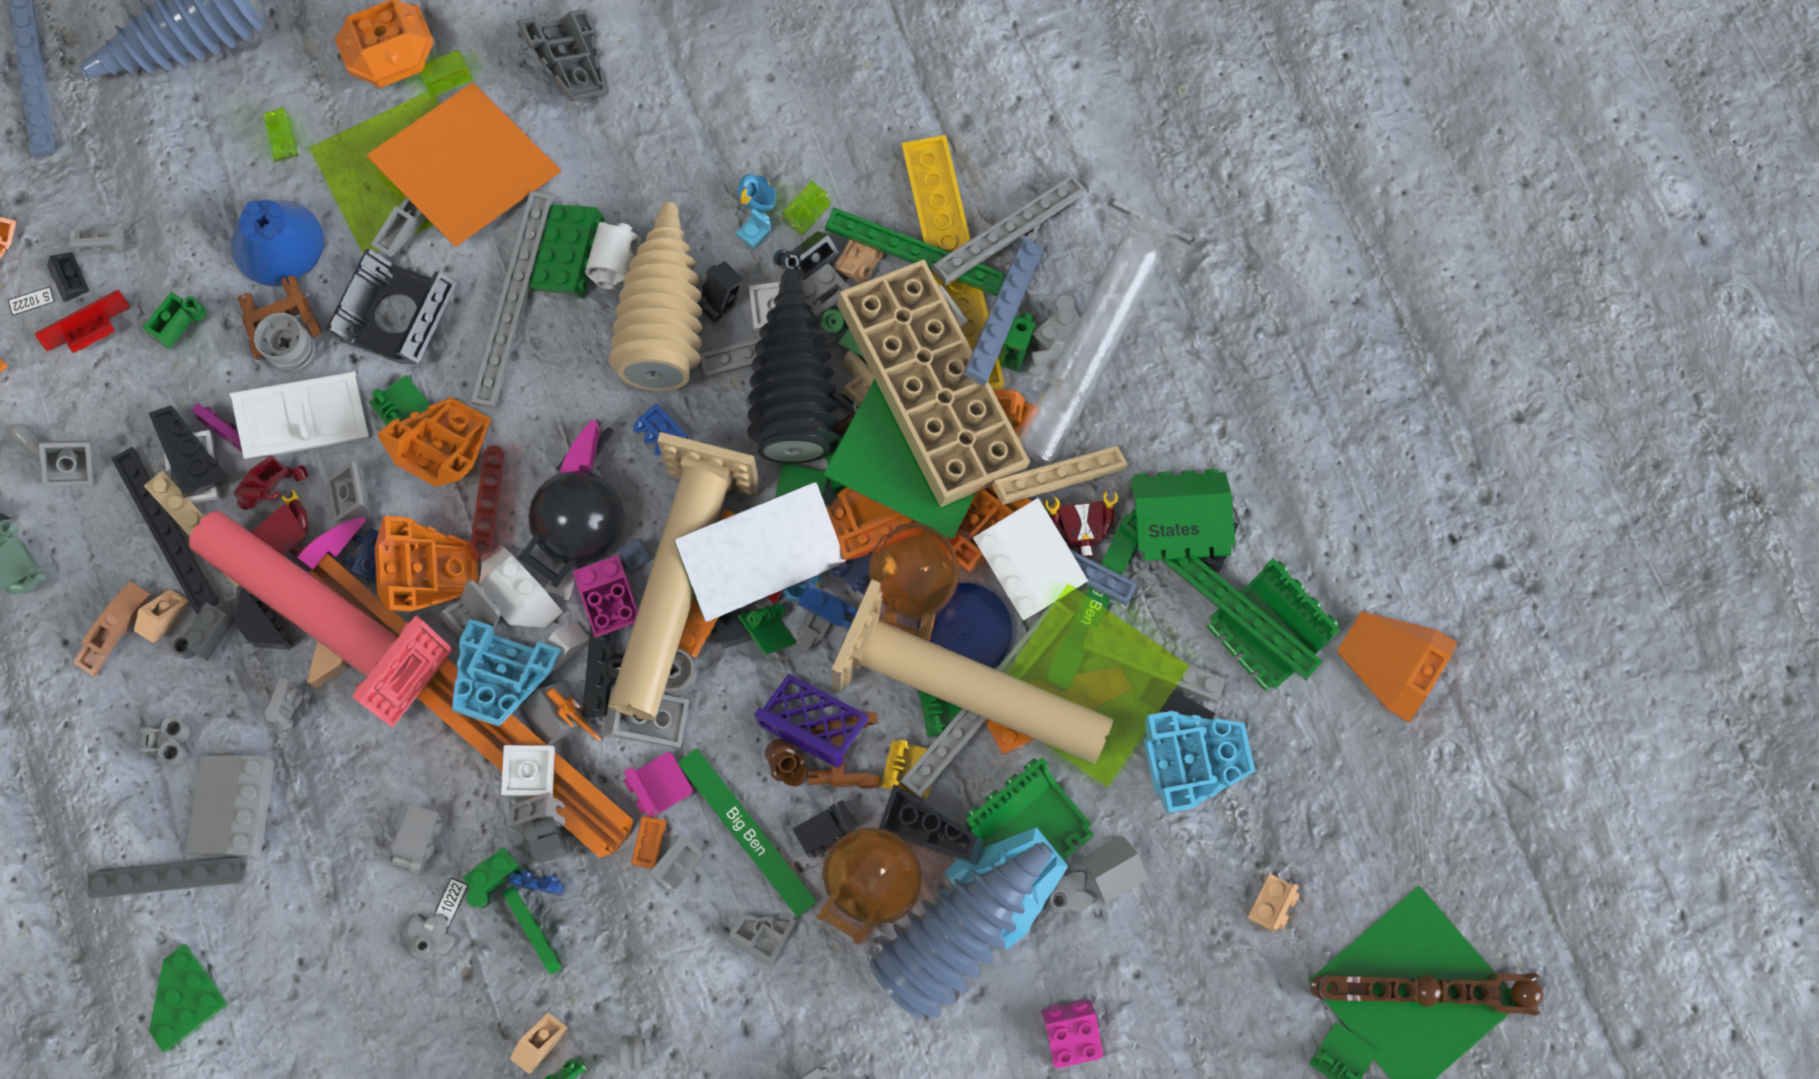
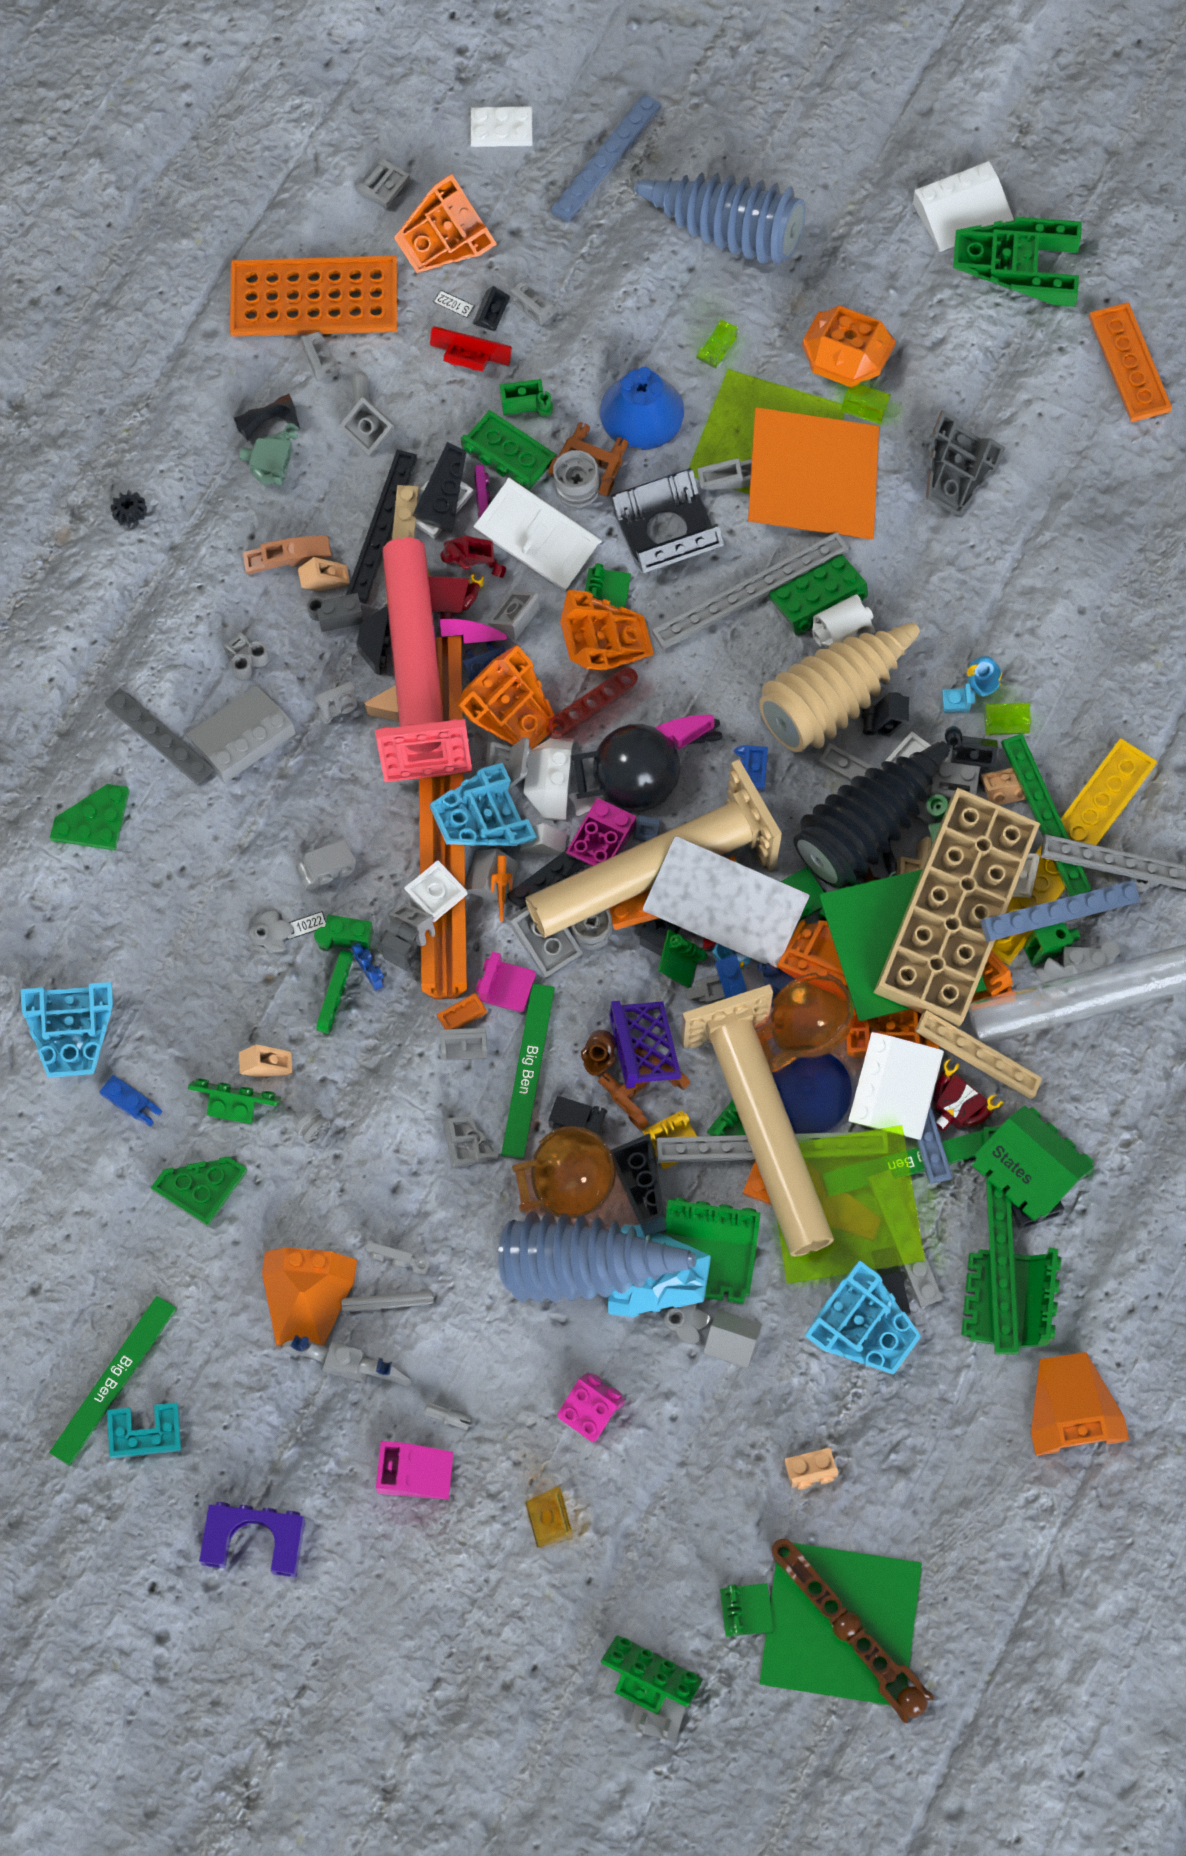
camera: 50 degrees right, 5 degrees down
none -> green bracket [461,410,557,491]

